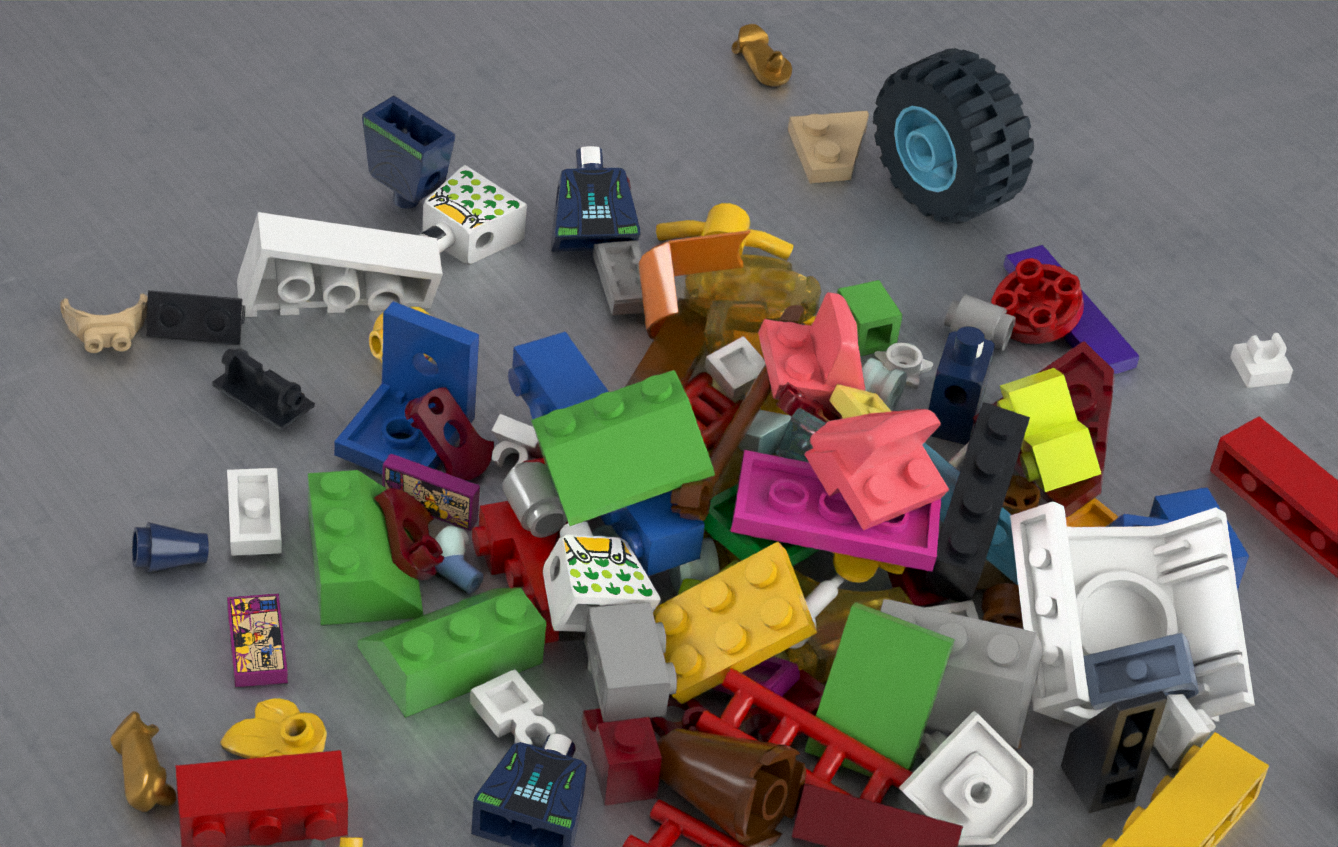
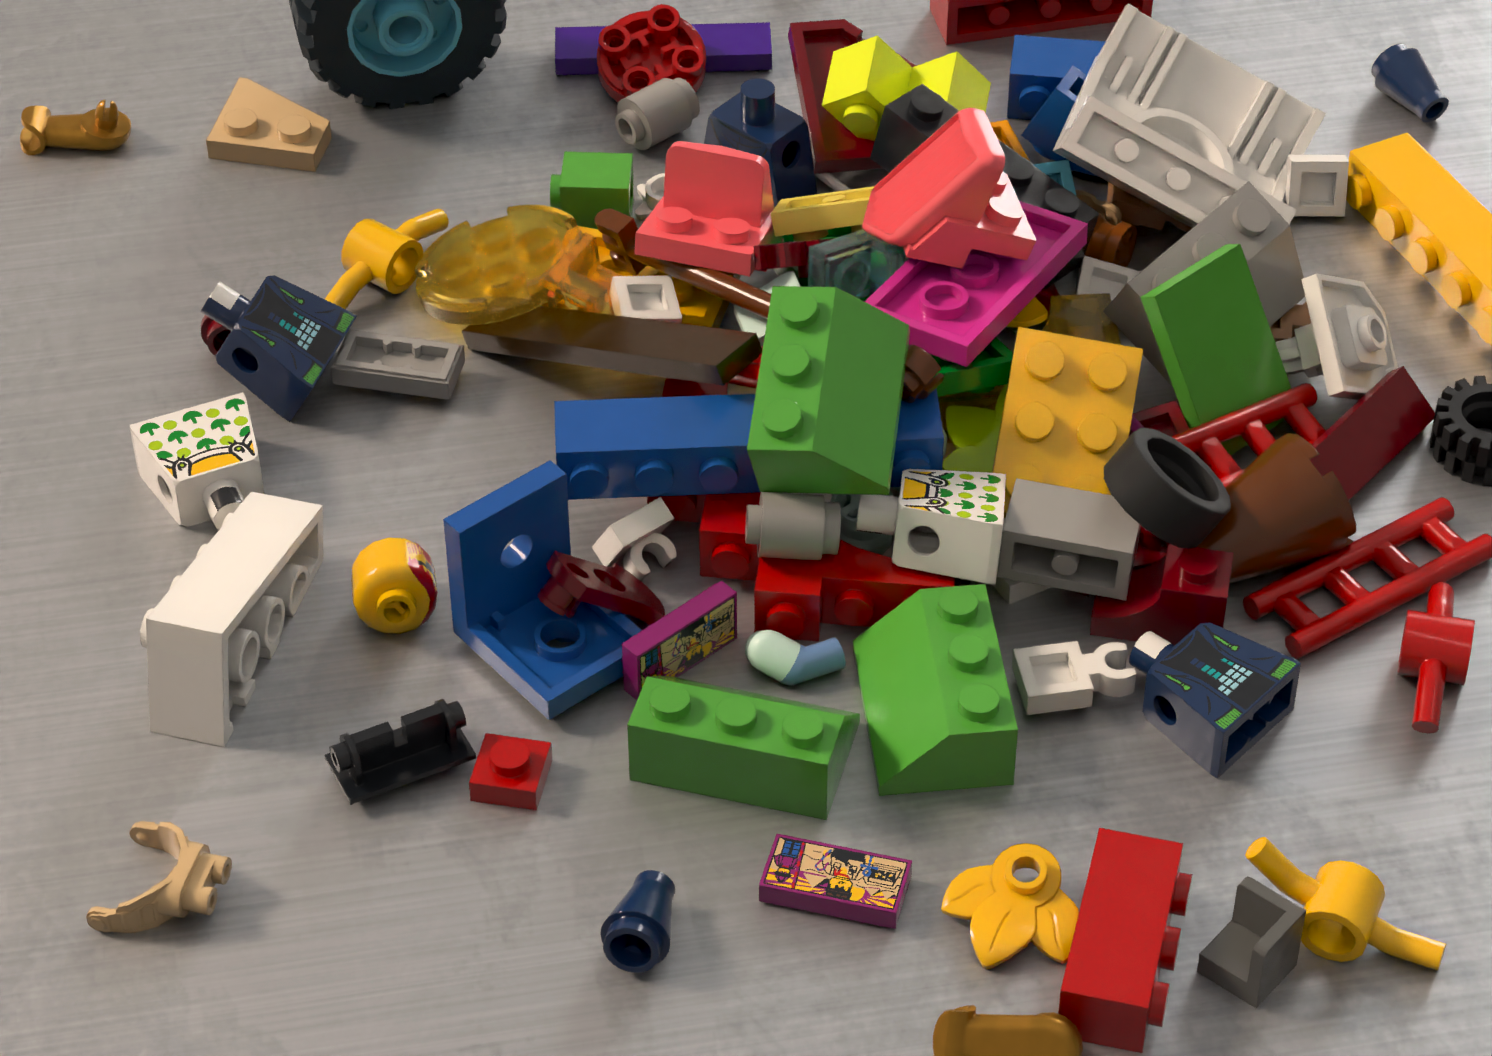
camera: 60 degrees left, 0 degrees up
black hinge [146,290,246,344] -> none
white plate [227,468,282,556] -> none
dark blue torso [362,96,455,209] -> none
dark red piece [374,488,444,581] -> none
orange piece [638,230,751,340] -> none
black slope [1061,691,1167,813] -> none
sand blue plate [1083,633,1199,710] -> none
none -> red plate [469,733,553,810]
none -> black tyre [1104,427,1231,549]

